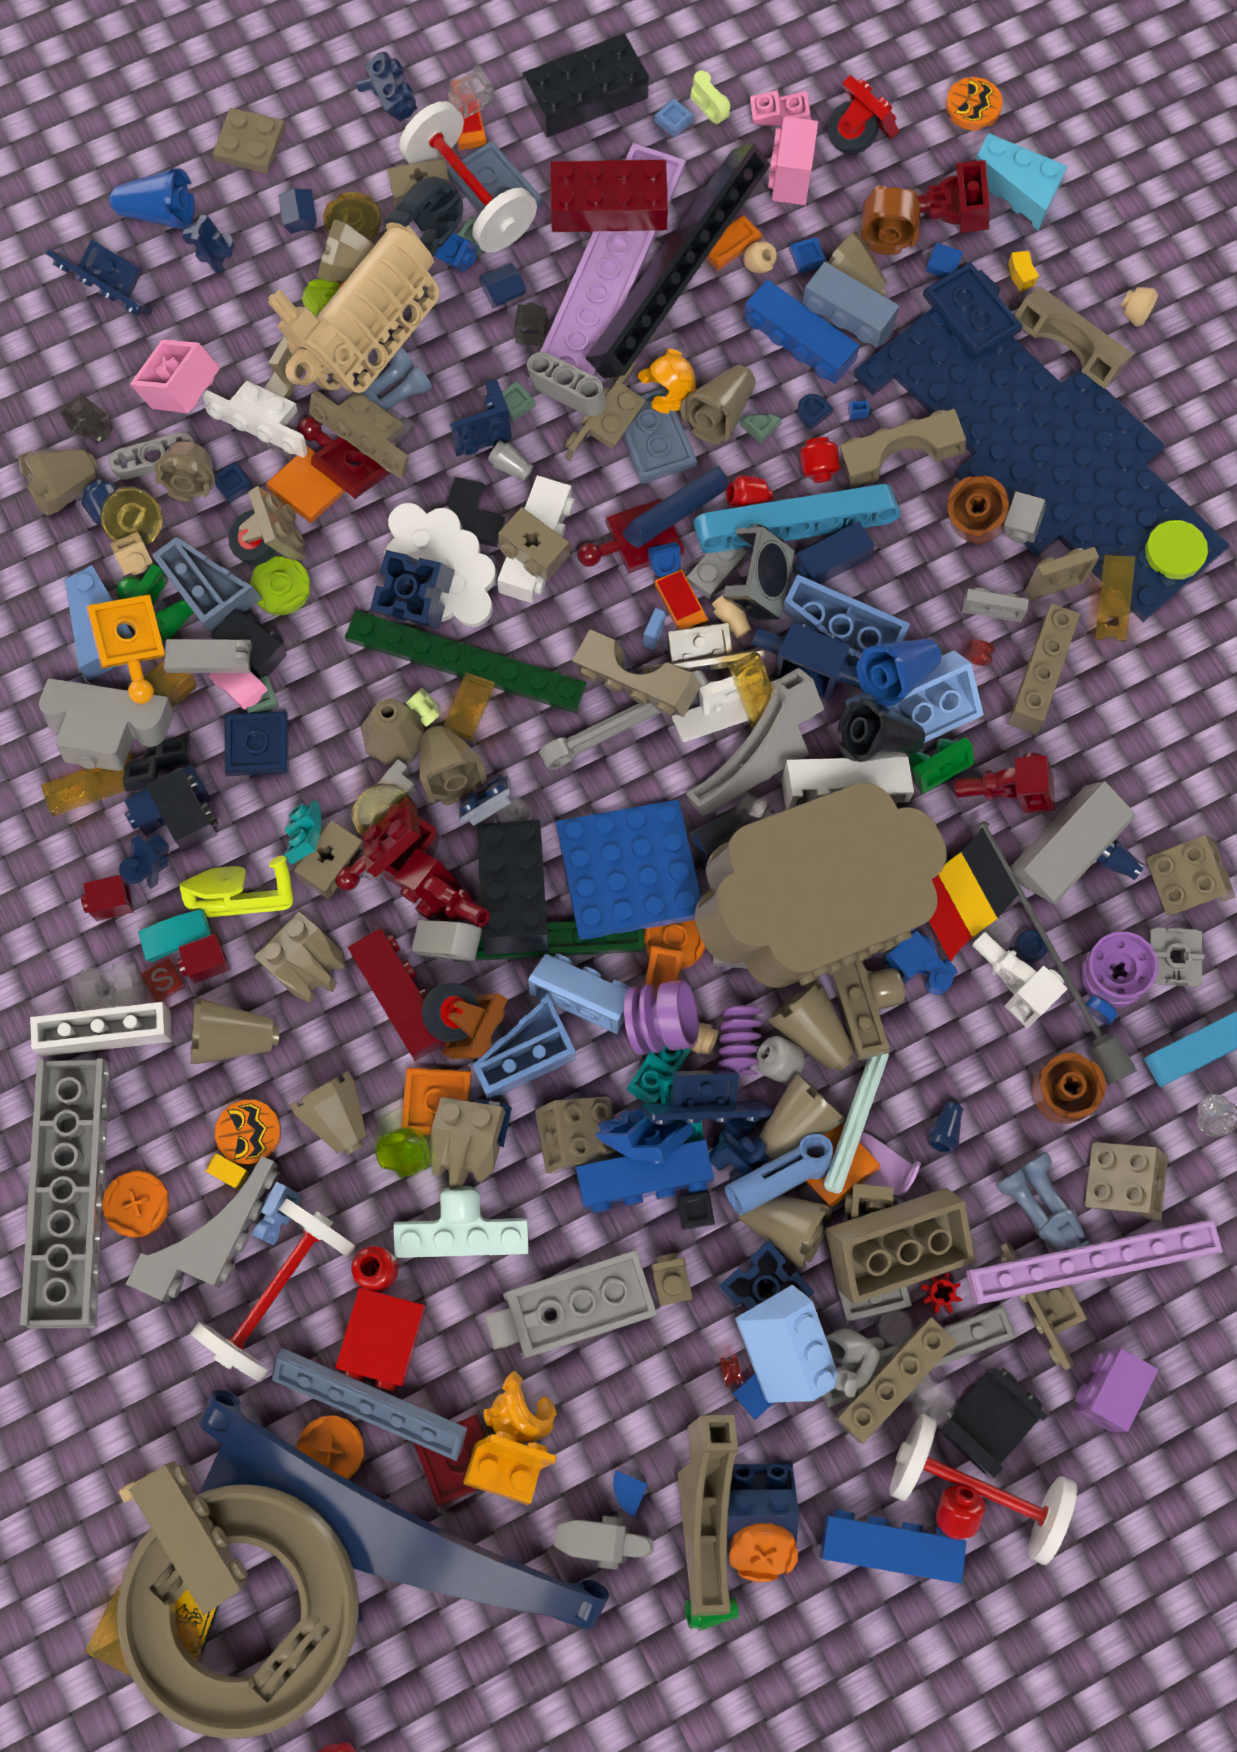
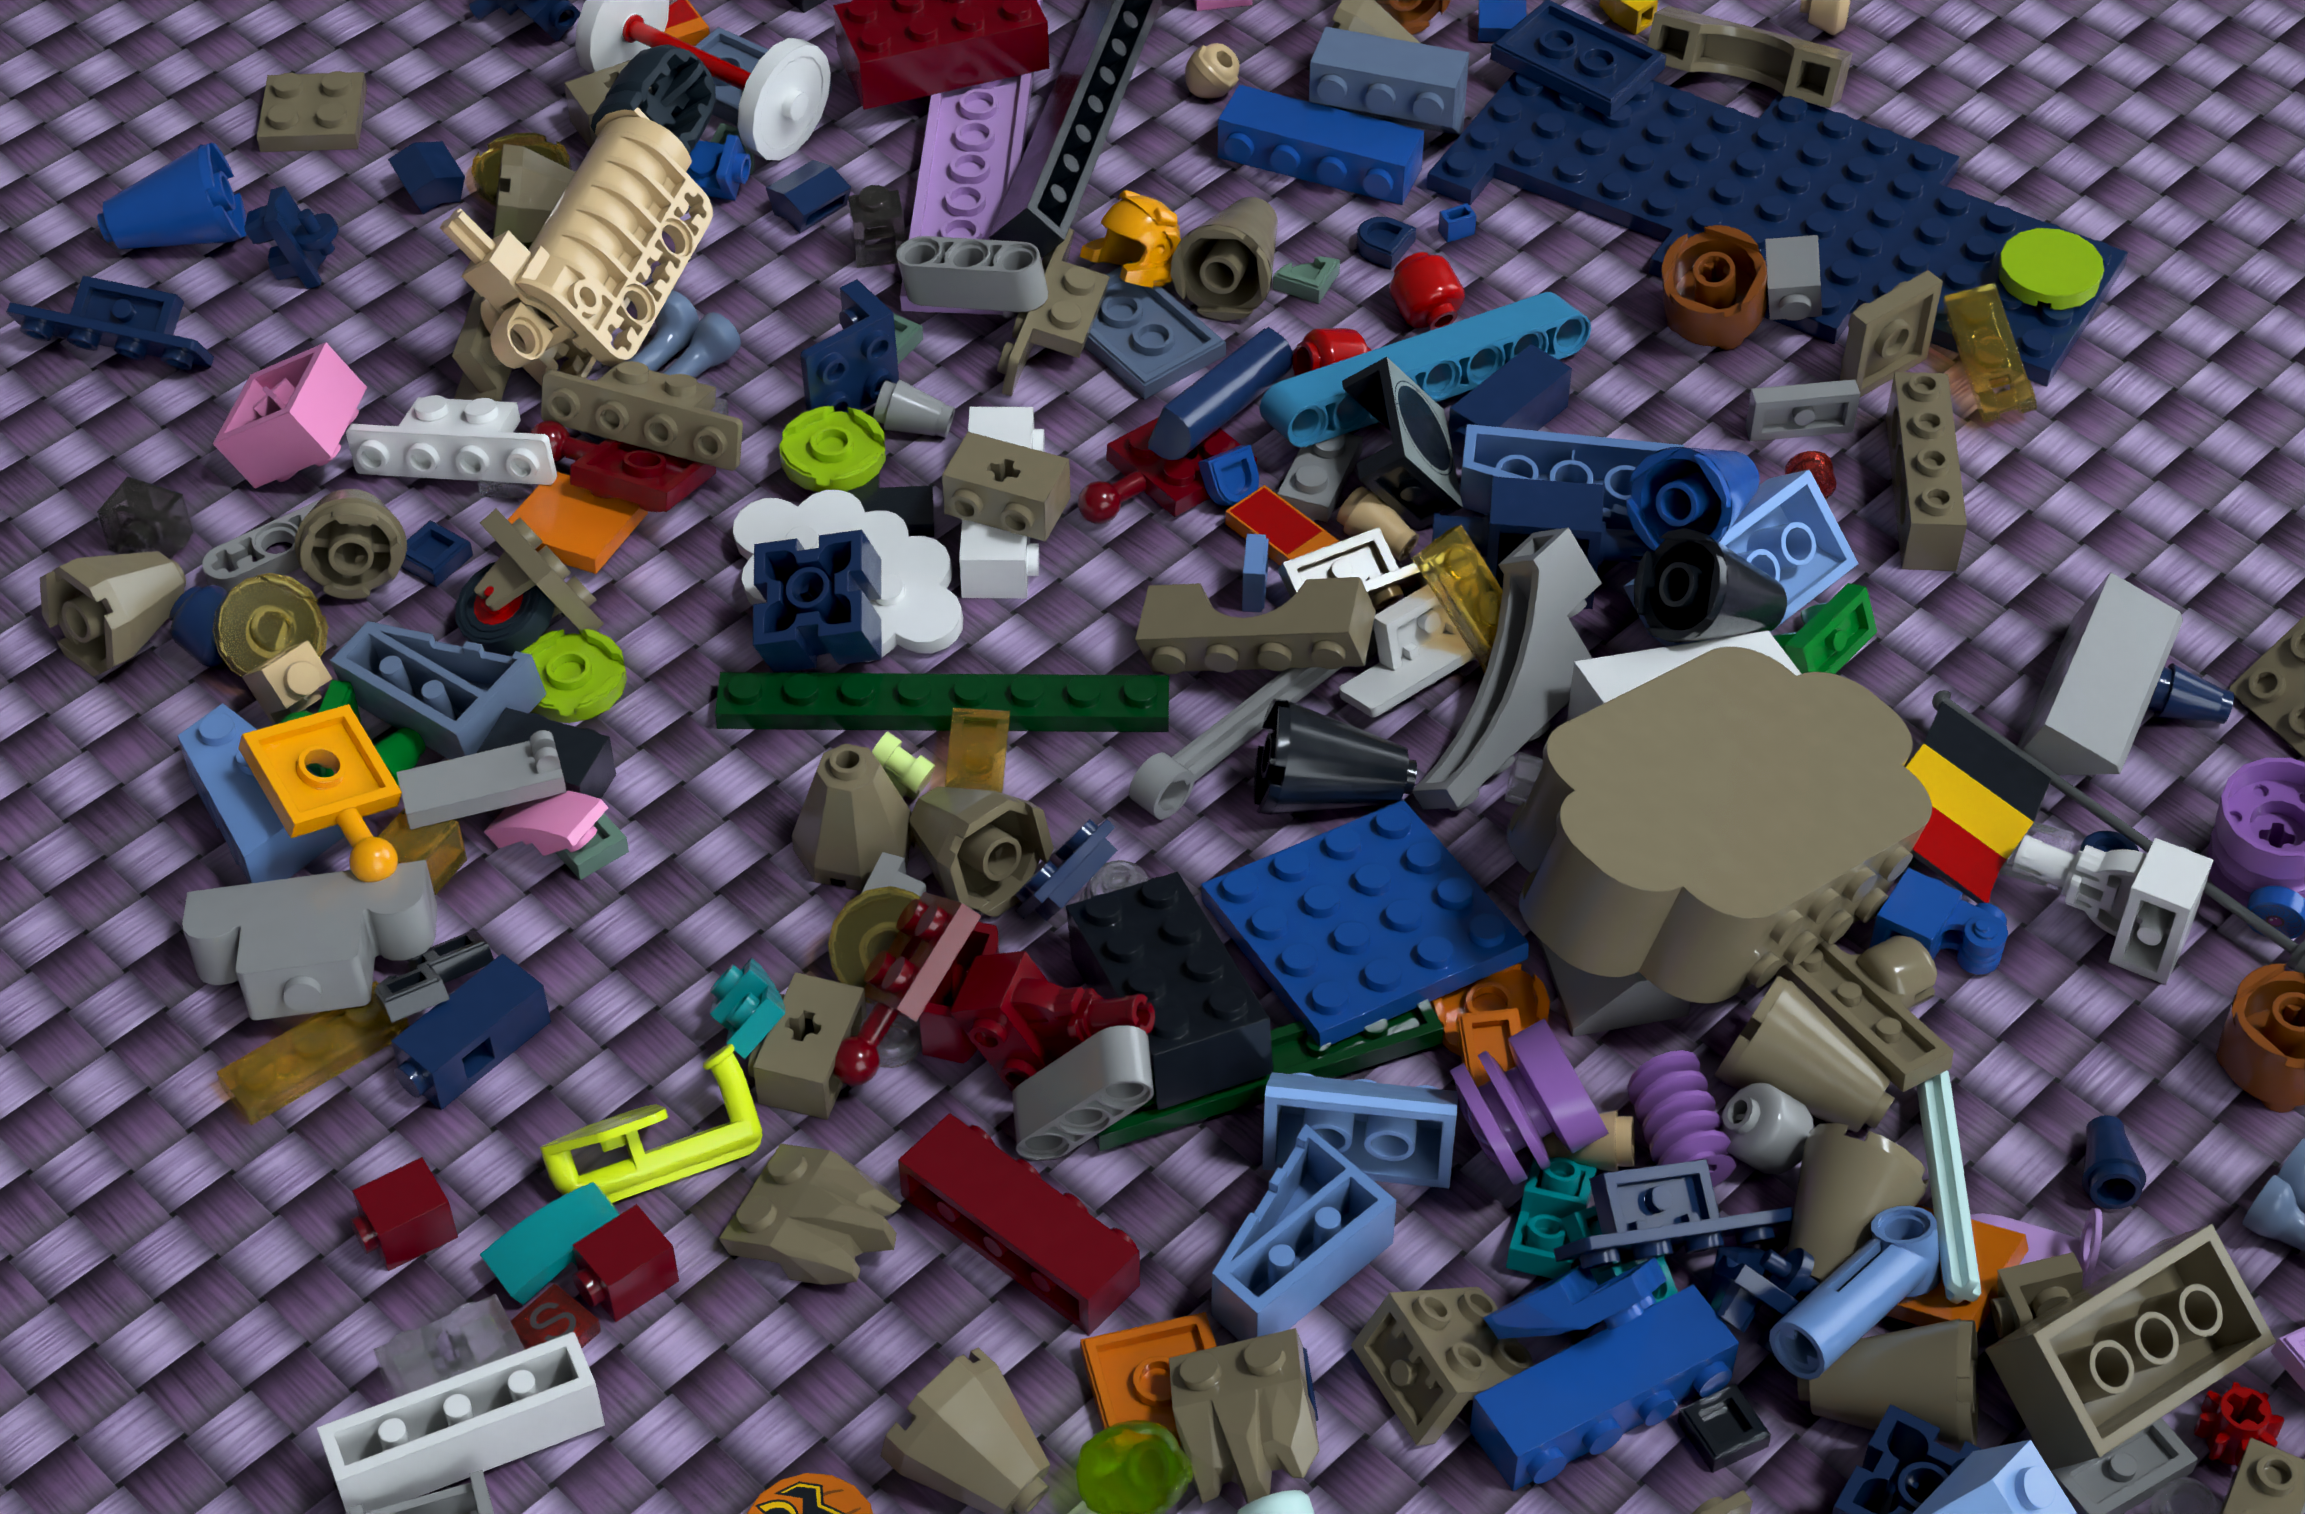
camera: 15 degrees left, 25 degrees down
dark blue hips [119,833,169,889] -> none
black brick [146,768,218,852] -> none
dark tan cone [190,998,279,1064] -> none
dark blue tile [225,711,289,776] -> none
plate [422,983,508,1060] -> none
black brick [692,808,752,870] -> none
orange tile [706,215,762,271] -> none
blue tile [789,237,827,274] -> none
dark tan arch [840,409,966,489] -> none
dark red brick [955,753,1056,813] -> none
none -> lime tile [779,406,886,492]
none -> black cone [1254,698,1417,815]

